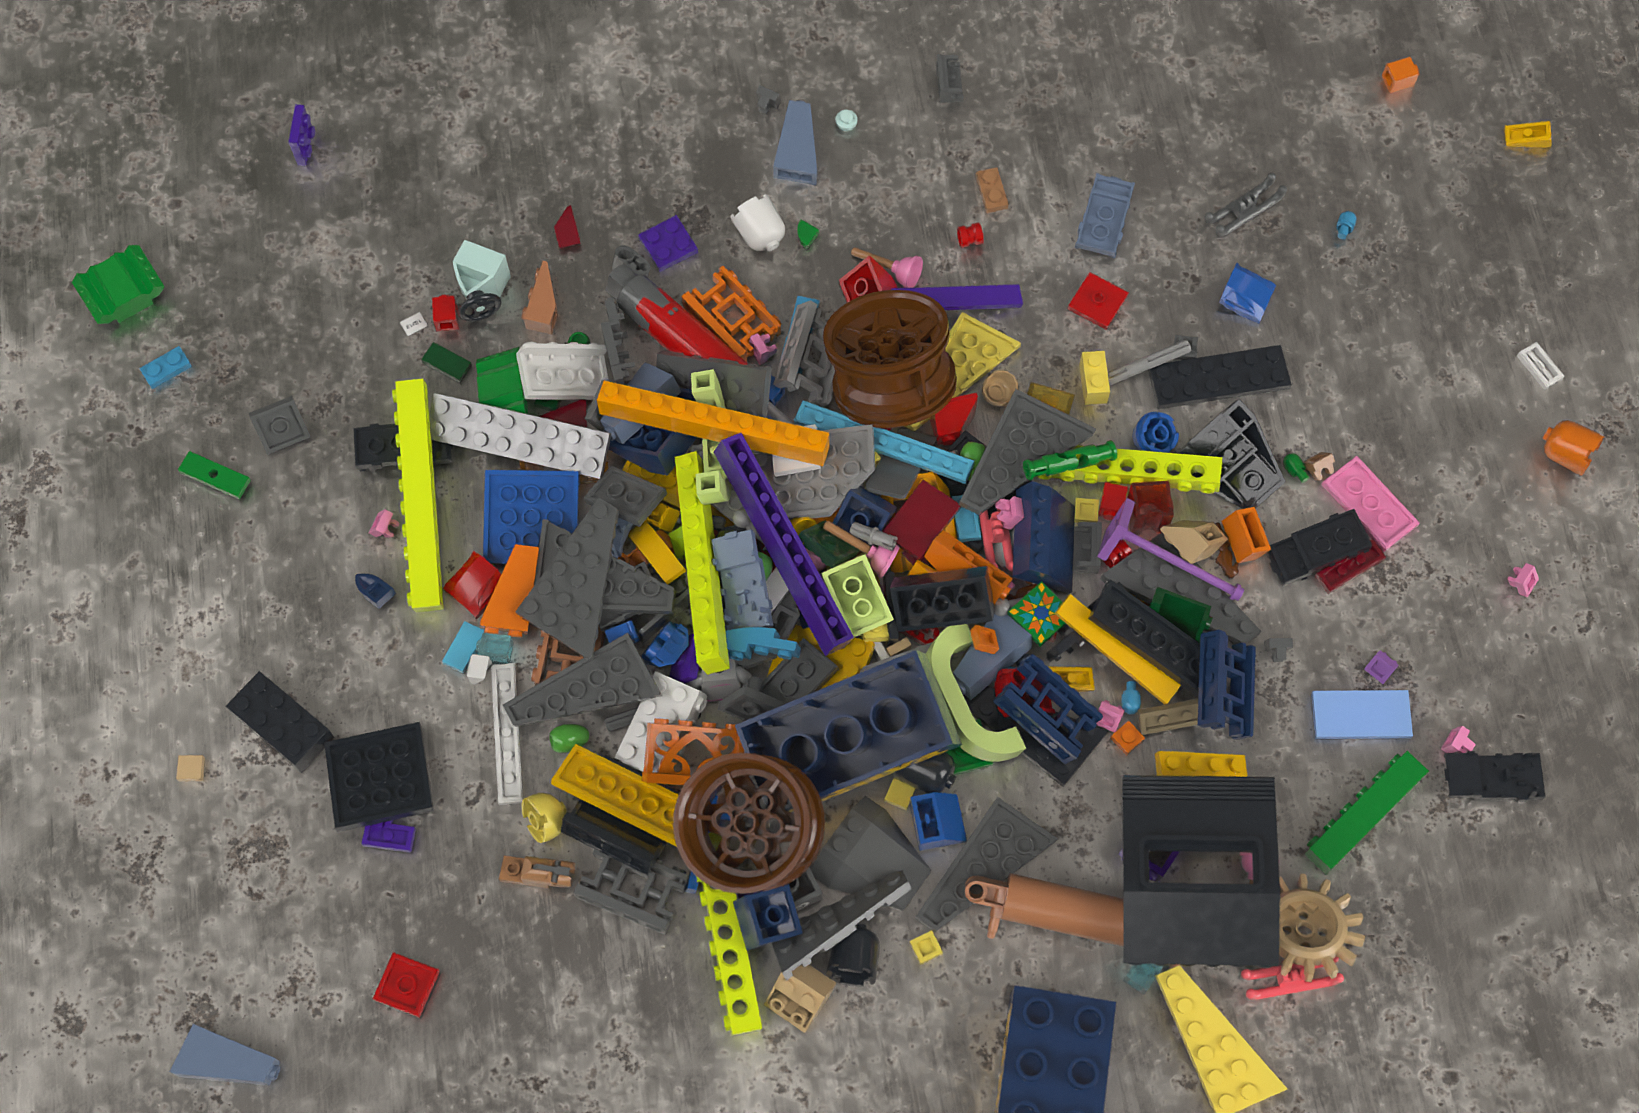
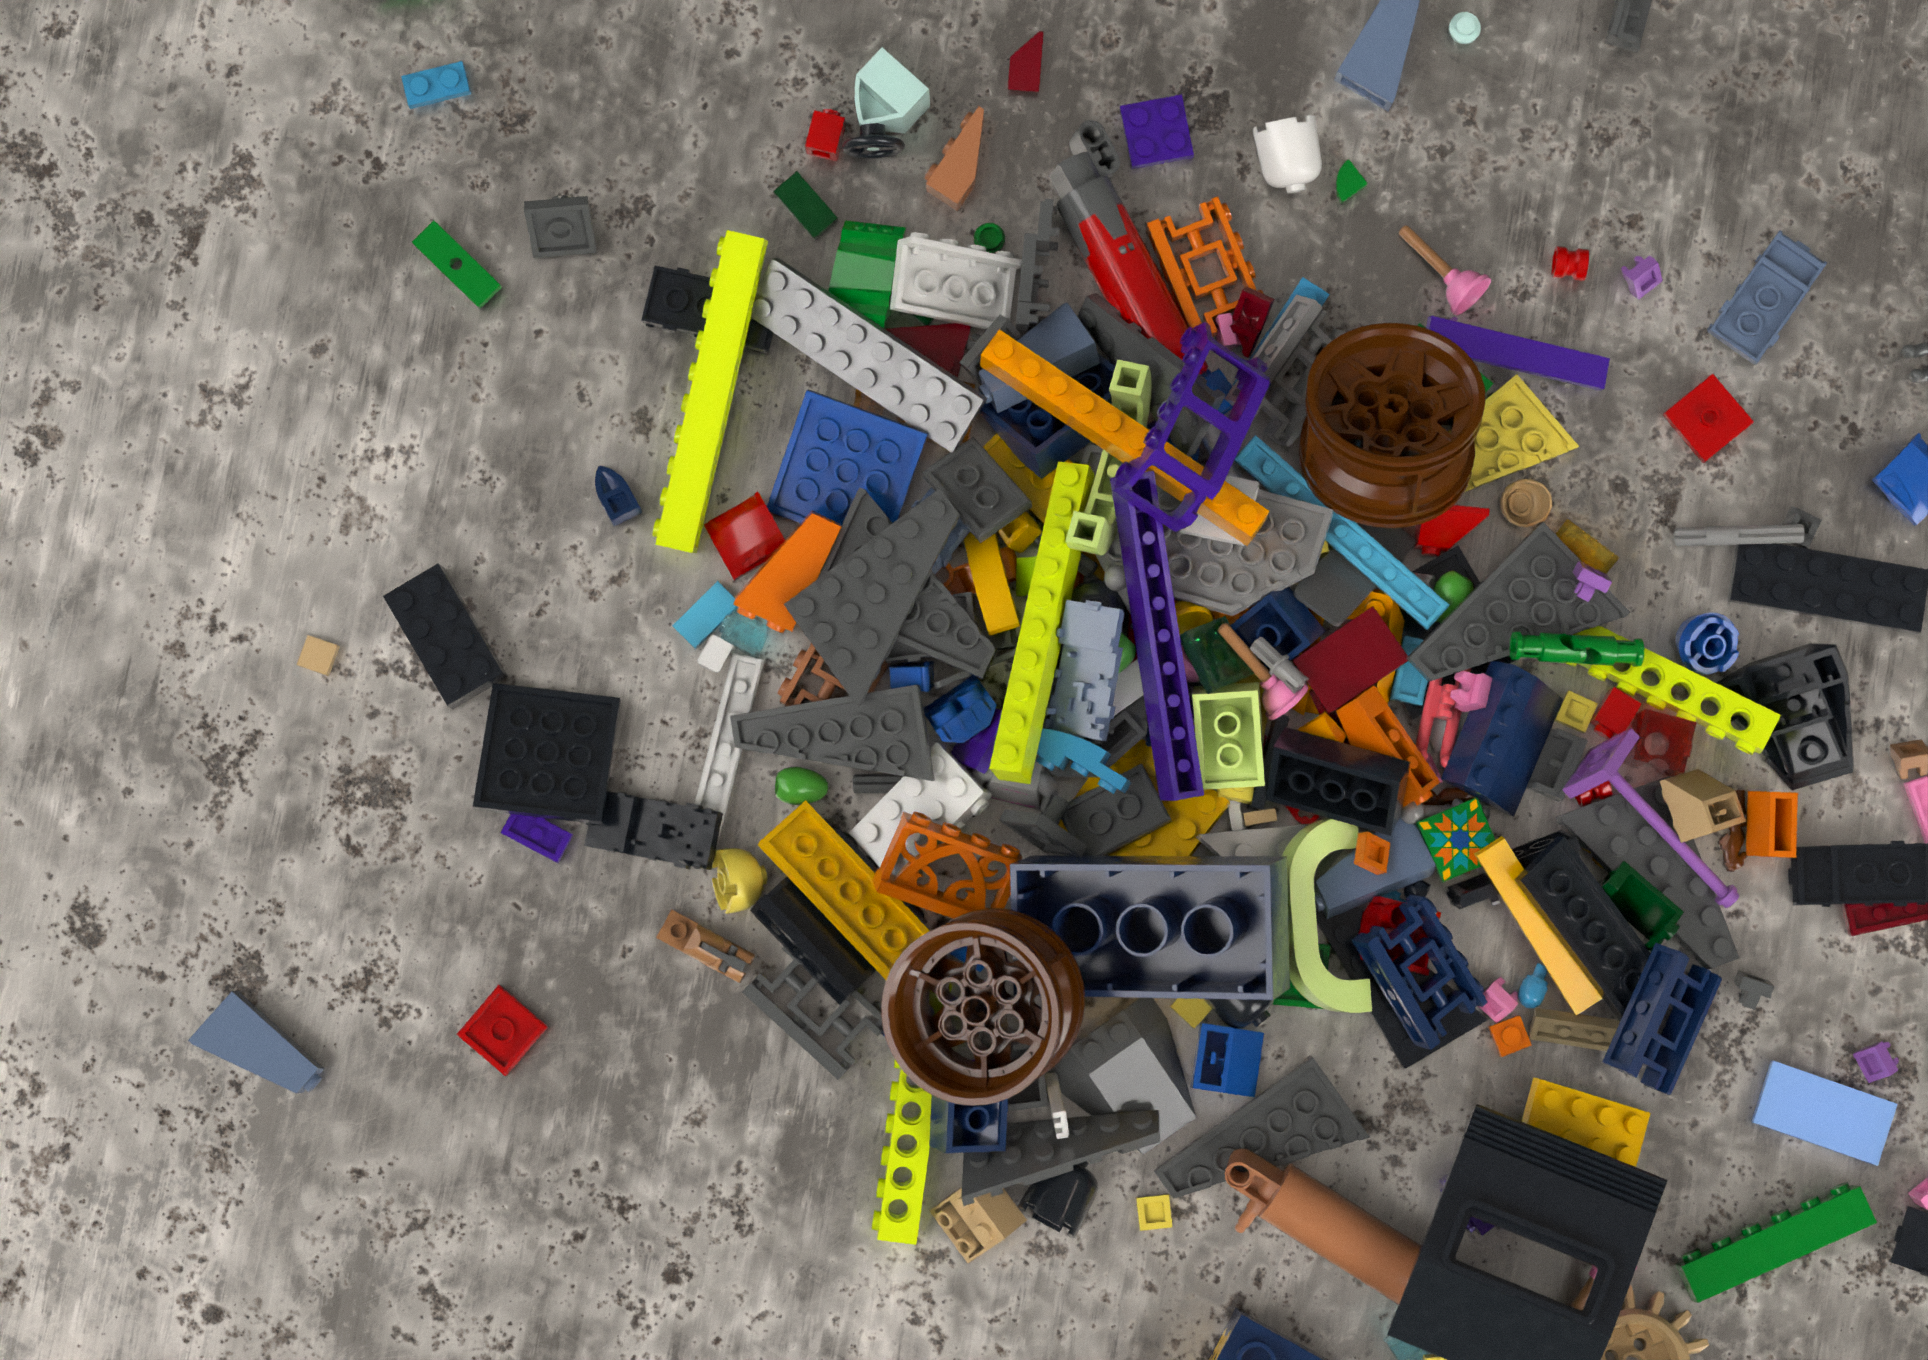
camera: 25 degrees right, 15 degrees up
bright pink tile [369,509,399,538] -> none
white sticker [400,312,428,336] -> none
red slope [838,256,897,303] -> none
medium nougat plate [976,167,1008,213] -> none
yellow slope [1048,666,1095,692] -> none
light yellow piece [1079,351,1110,405] -> none
green cylinder [1283,453,1310,483] -> none
none -> black piece [584,791,723,870]
none -> white tile [1044,1072,1069,1139]
none -> dark purple windscreen [1112,322,1270,532]
none -> dark red slope [1230,286,1275,358]
none -> medium lavender tile [1572,561,1612,602]
none -> medium lavender tile [1621,255,1663,300]

